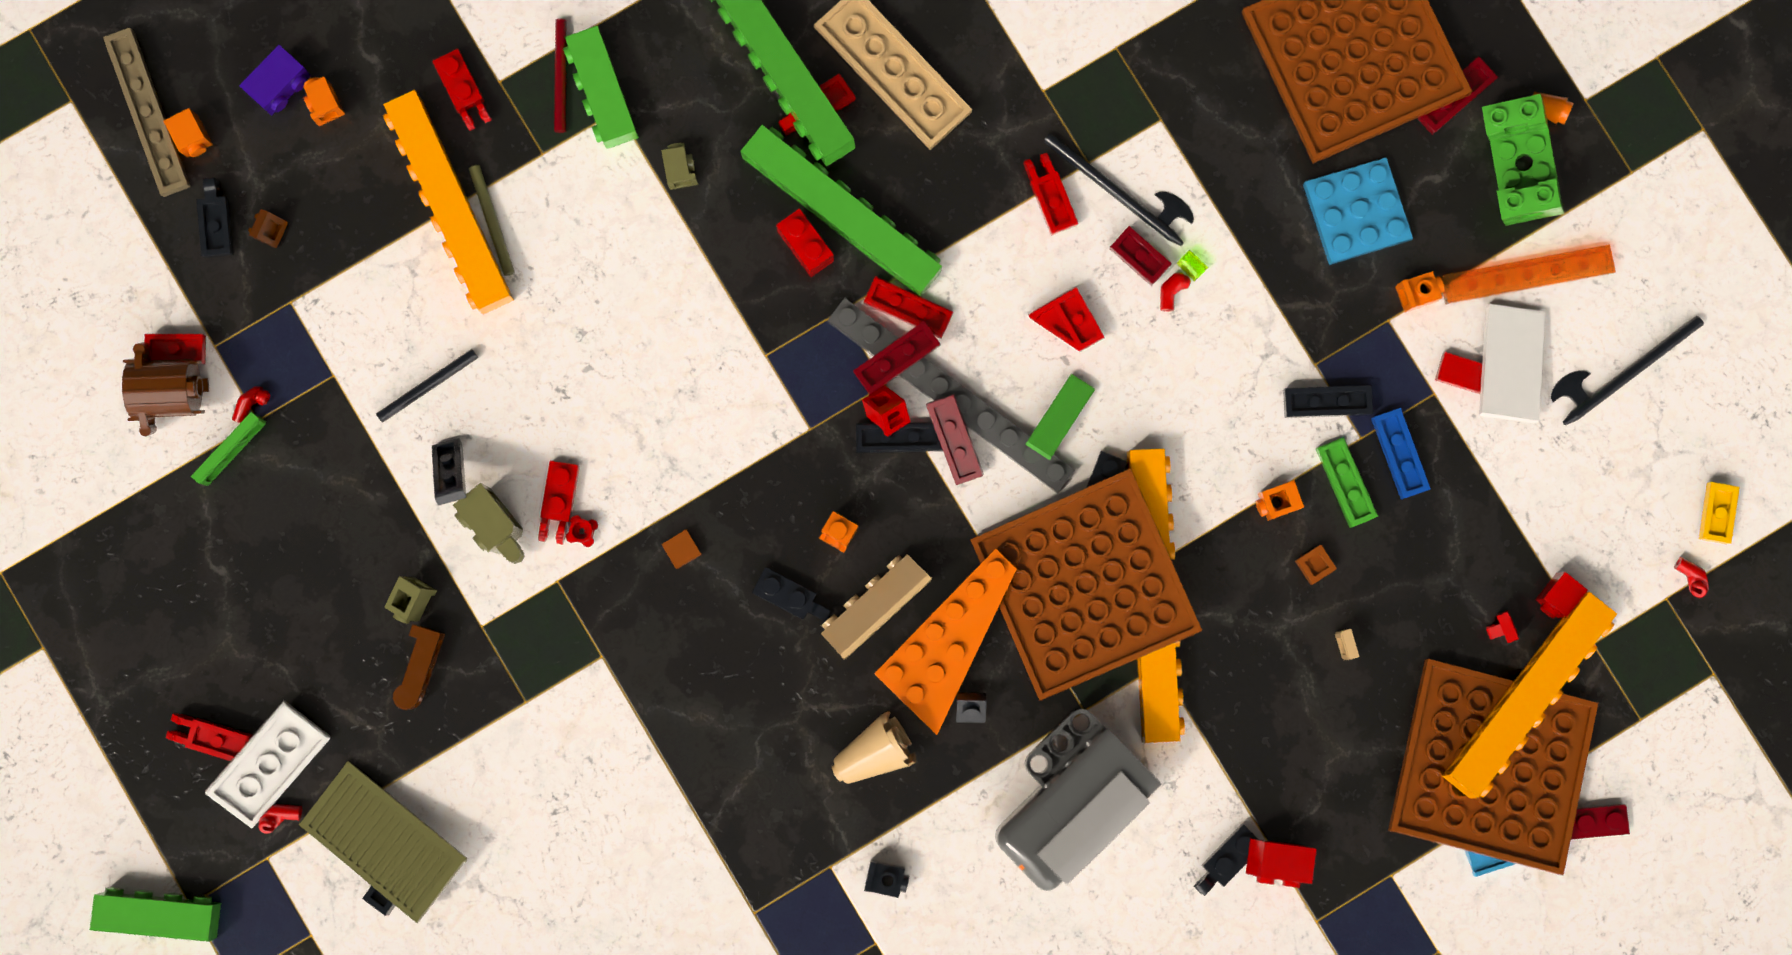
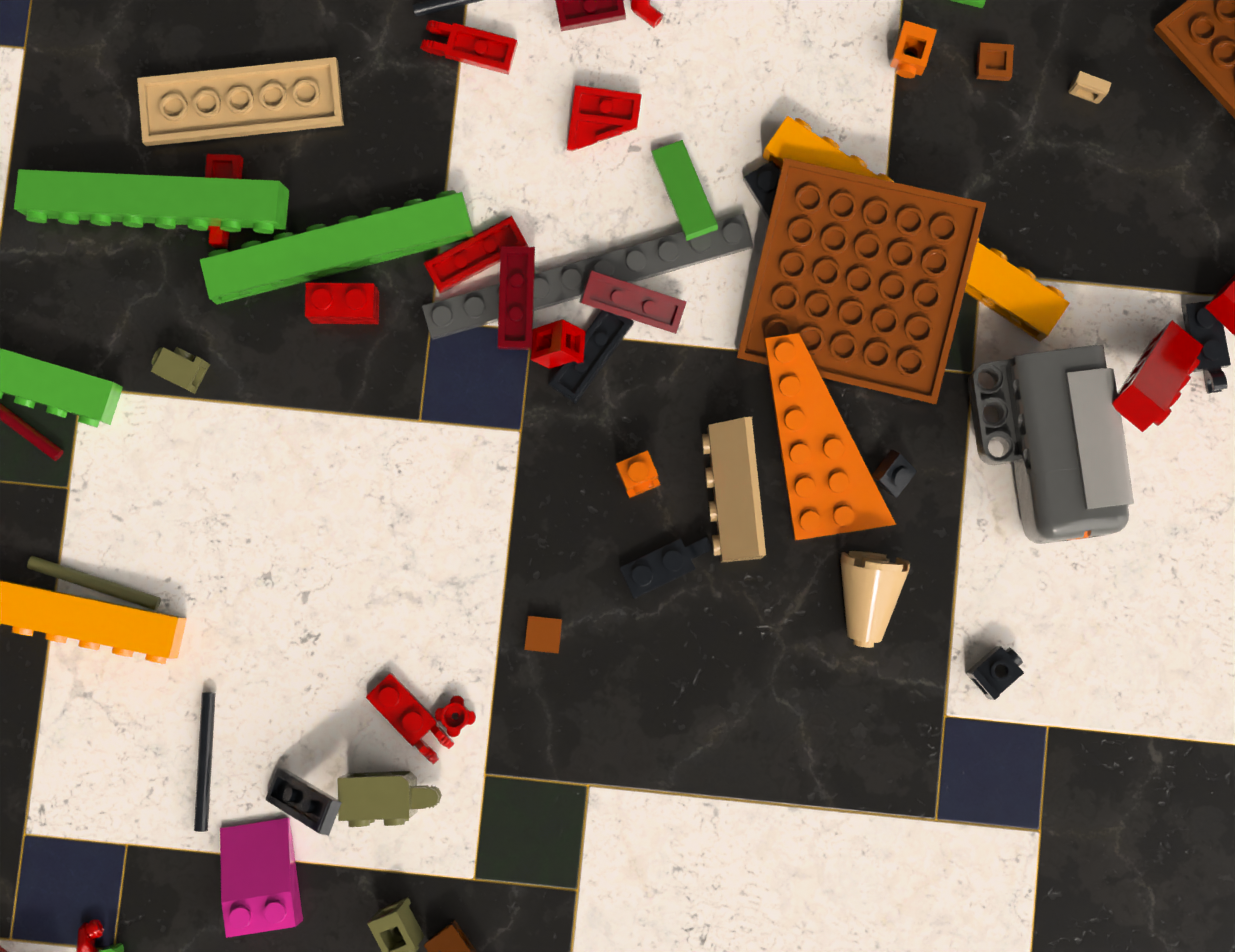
camera: 45 degrees left, 0 degrees up
none -> dark pink slope [220,817,303,938]
none -> red brick [1112,320,1204,432]

